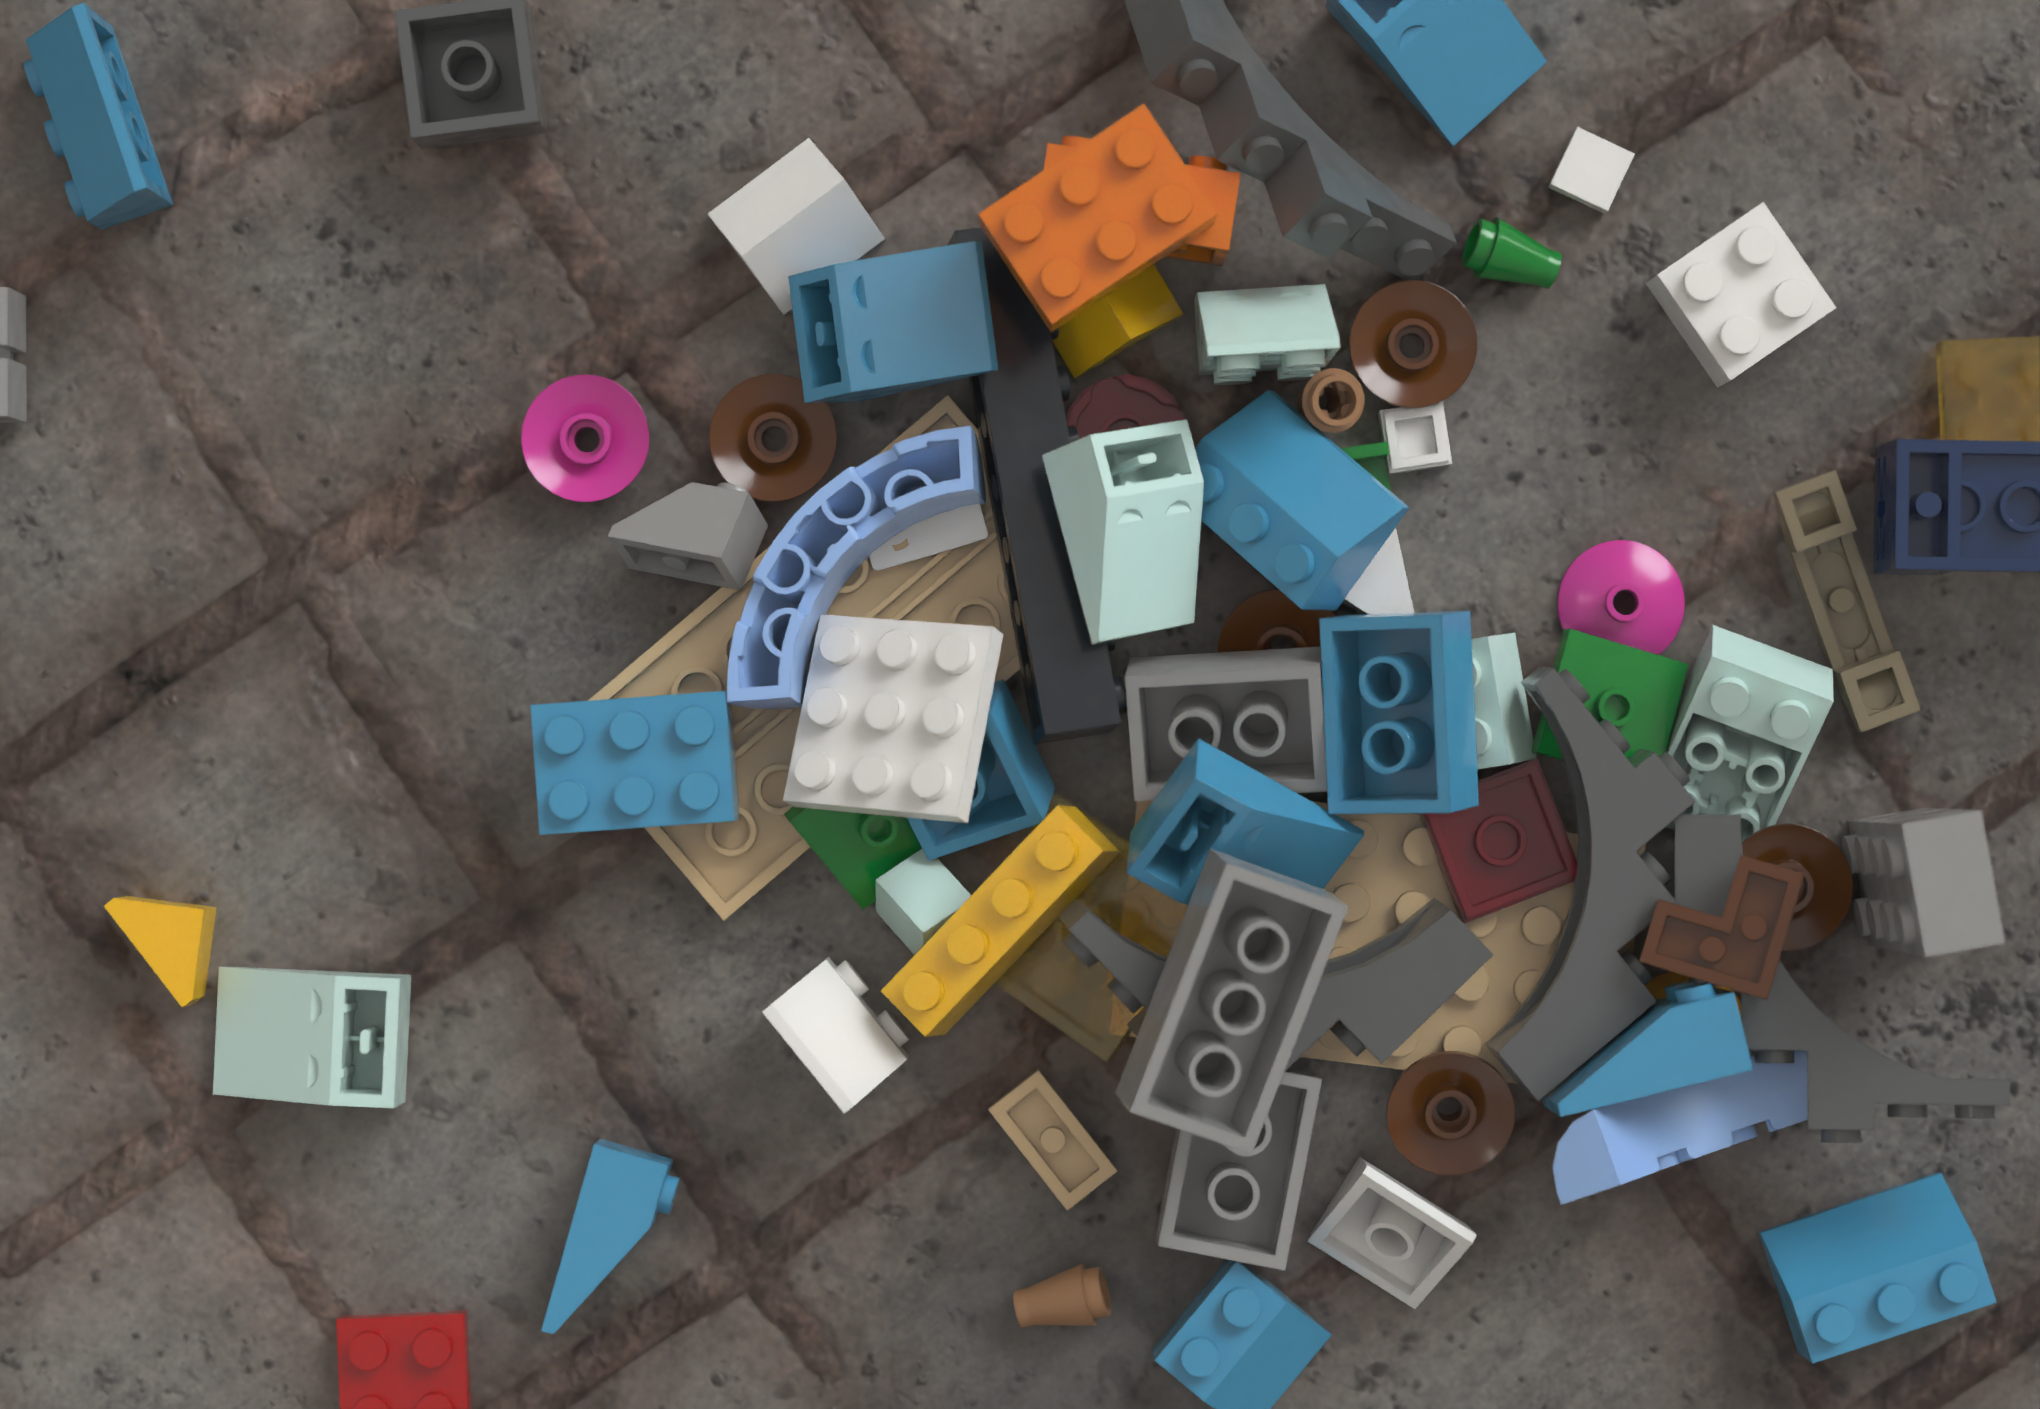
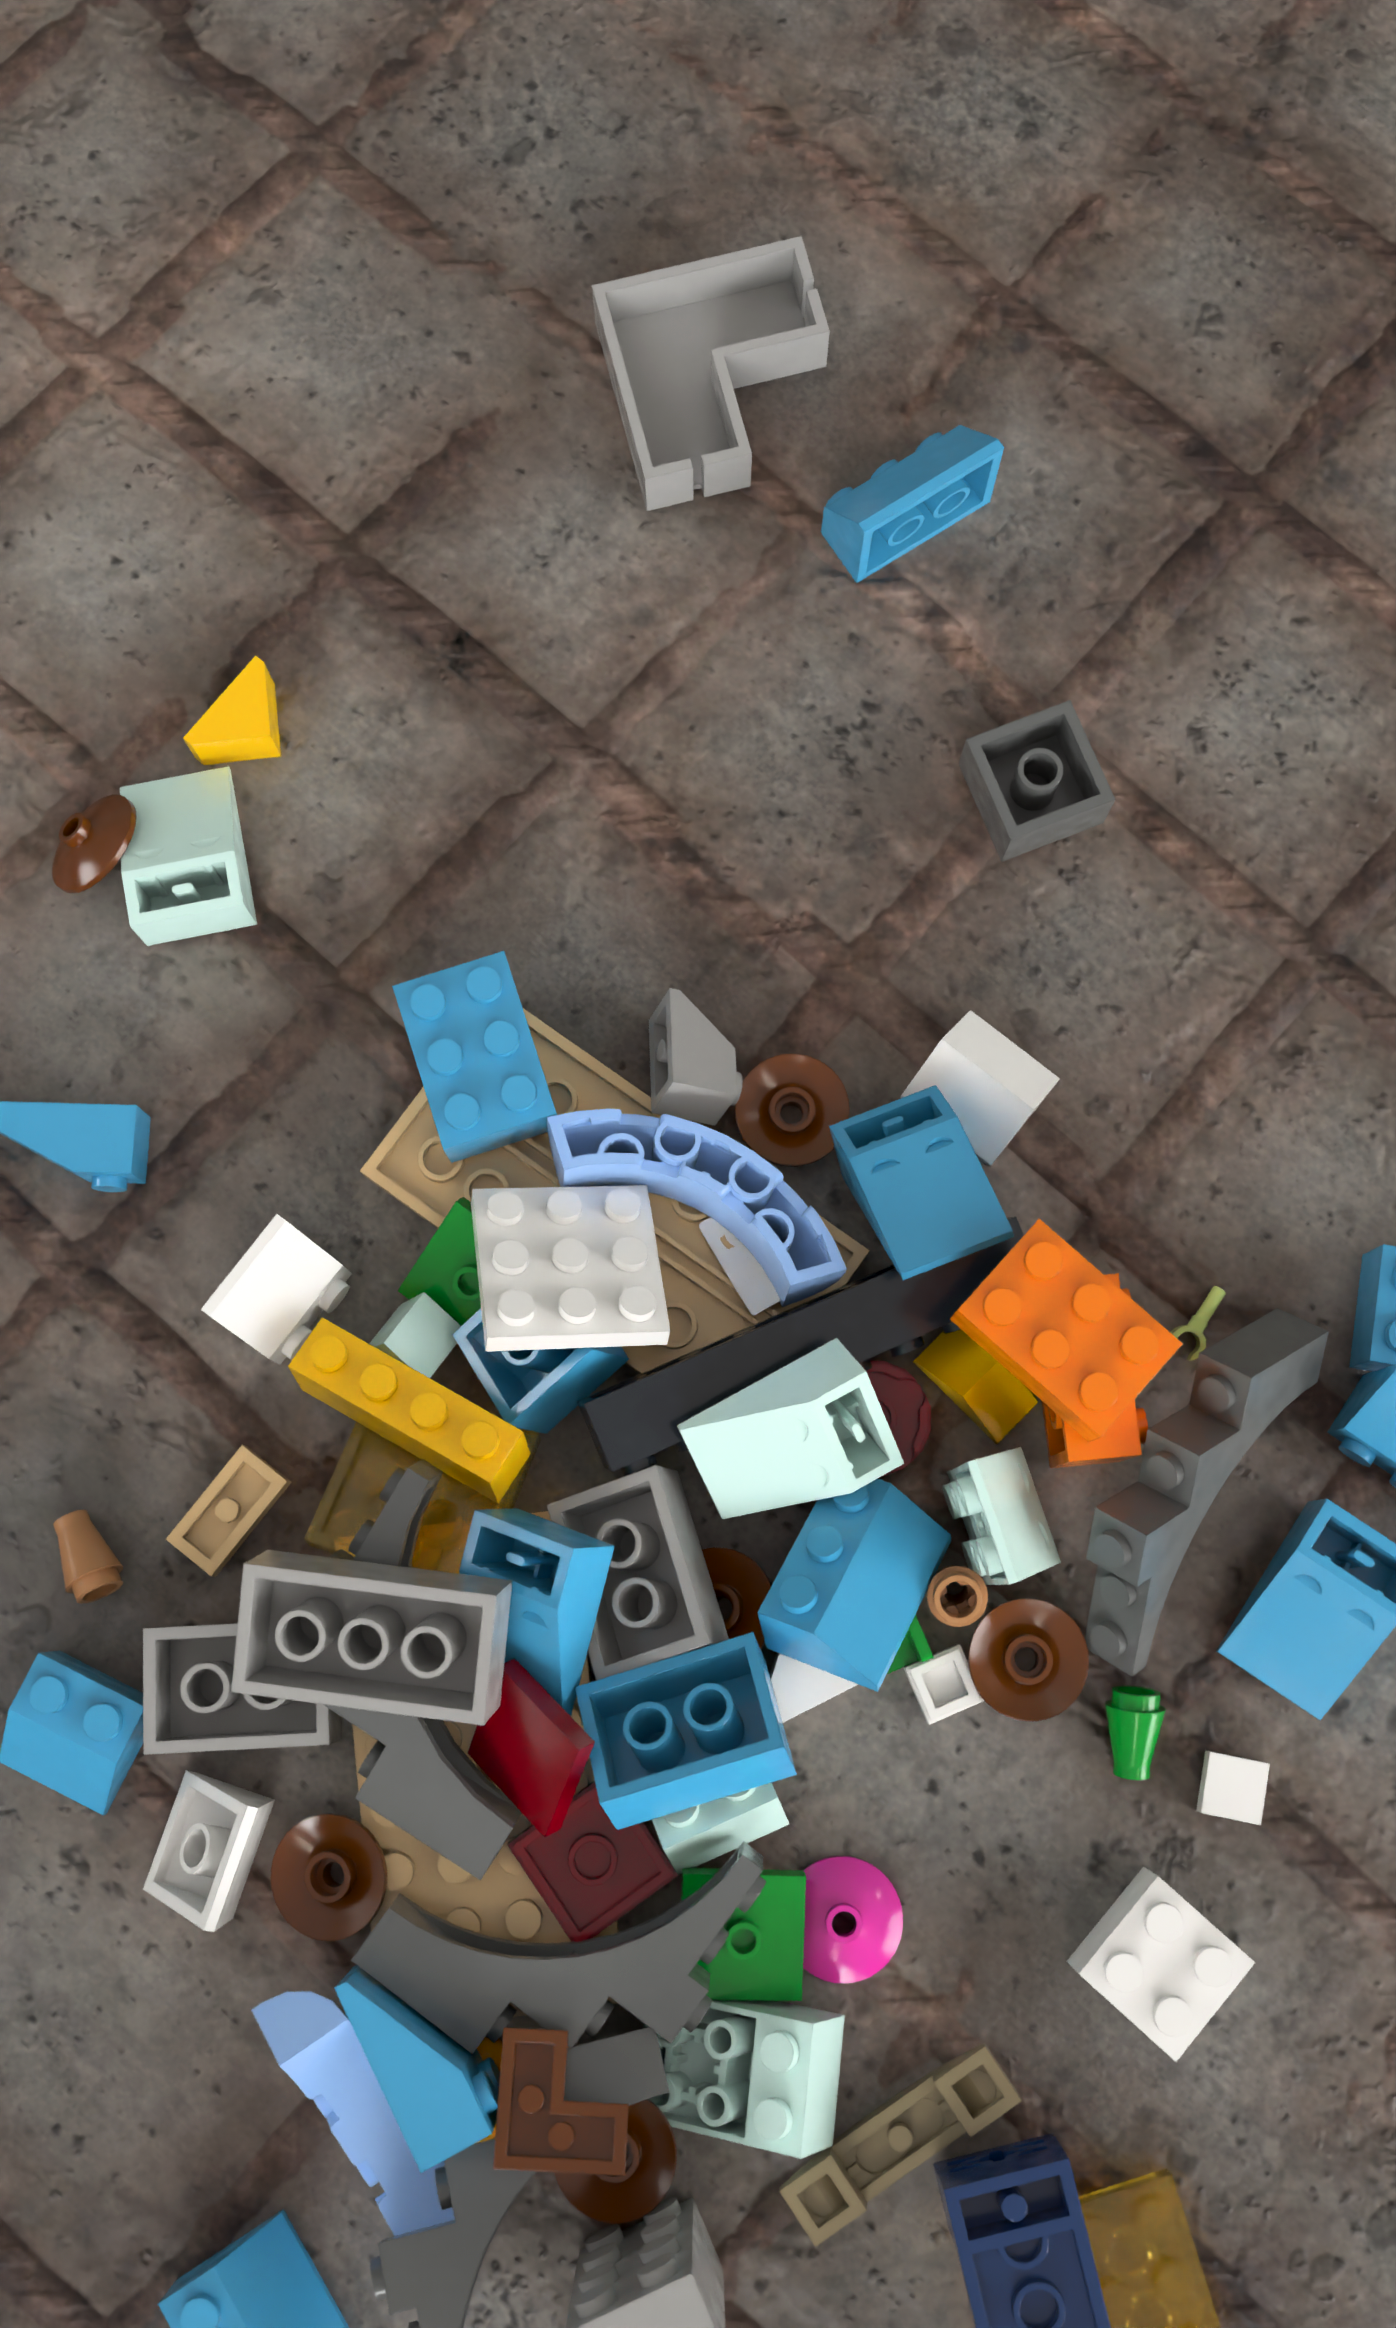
camera: 80 degrees right, 10 degrees down
dark pink dish [521,374,650,502] -> none
none -> reddish brown dish [52,794,136,893]
none -> dark red tile [467,1658,595,1838]
none -> yellowish green hand [1170,1286,1226,1360]

